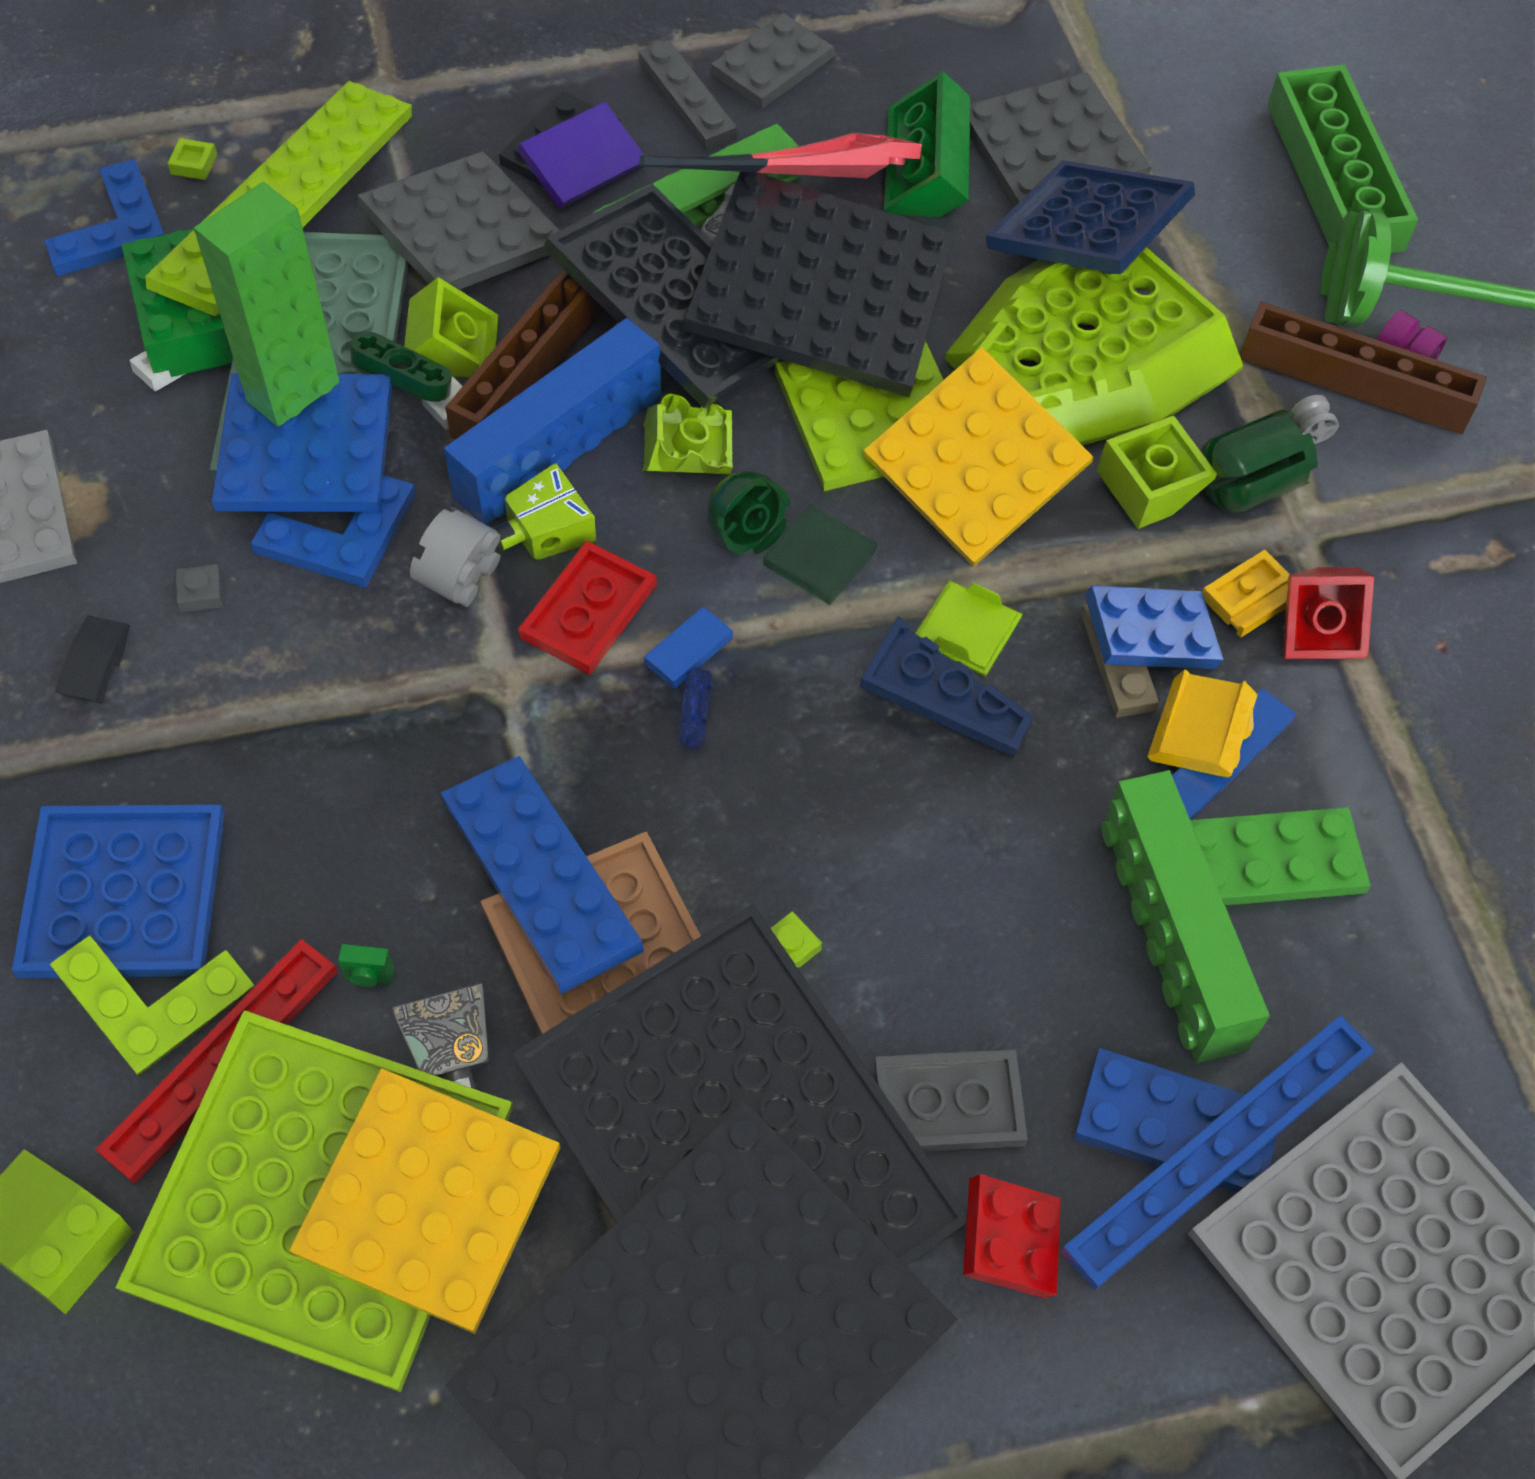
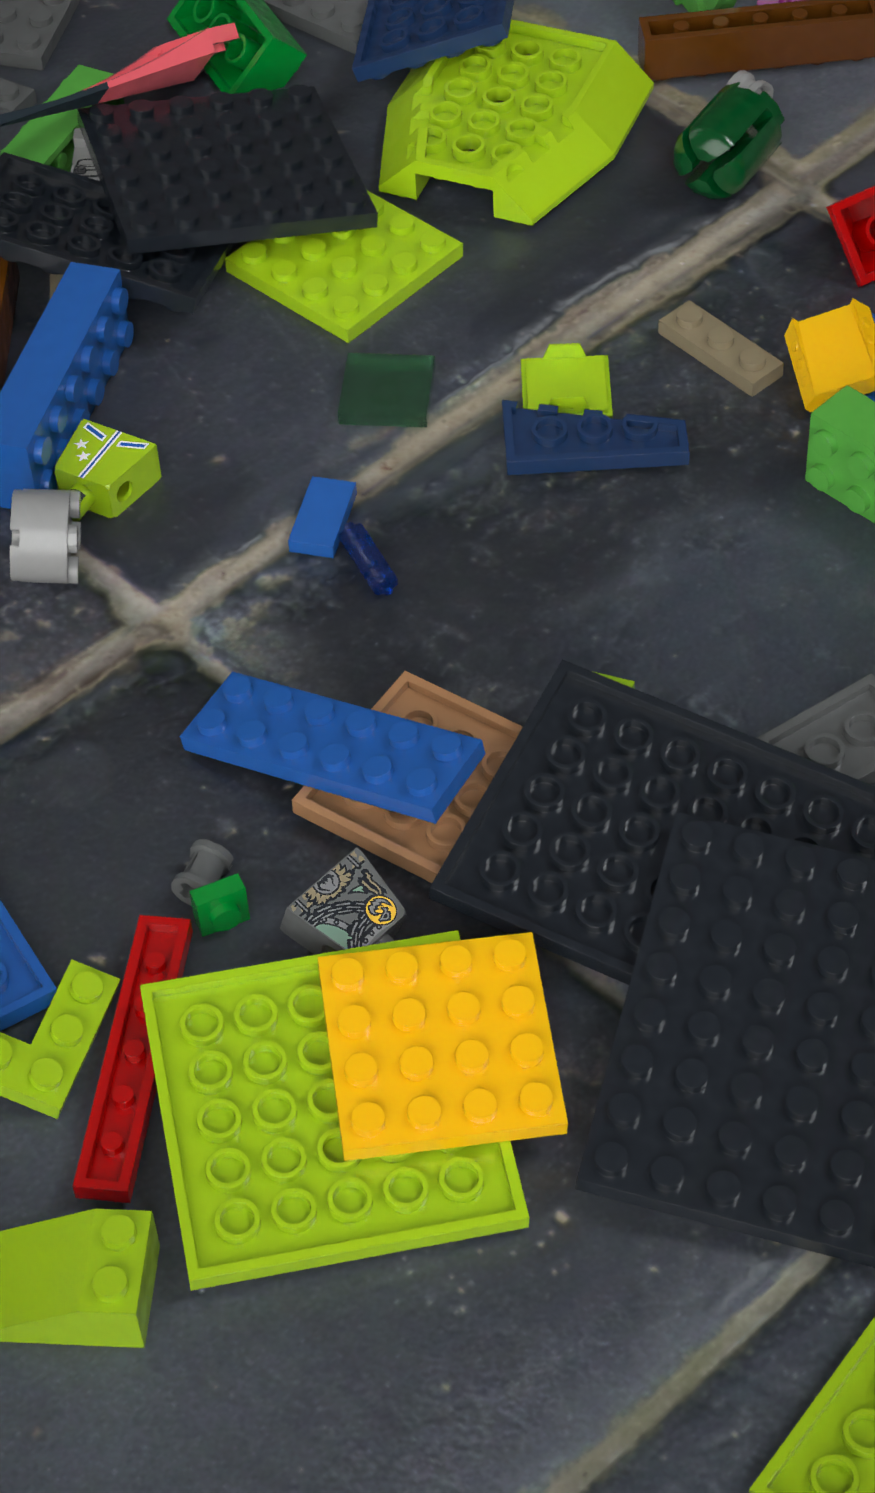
camera: 25 degrees left, 10 degrees down
red plate [518,541,657,675] -> none
lime slope [642,394,733,474] -> none
dark green cylinder [707,471,790,555] -> none
yellow plate [864,347,1093,568] -> none
plate [1085,585,1223,669] -> none
lime slope [1096,416,1217,529] -> none
yellow plate [1202,549,1290,638] -> none
none -> dark grey bush [171,839,233,906]

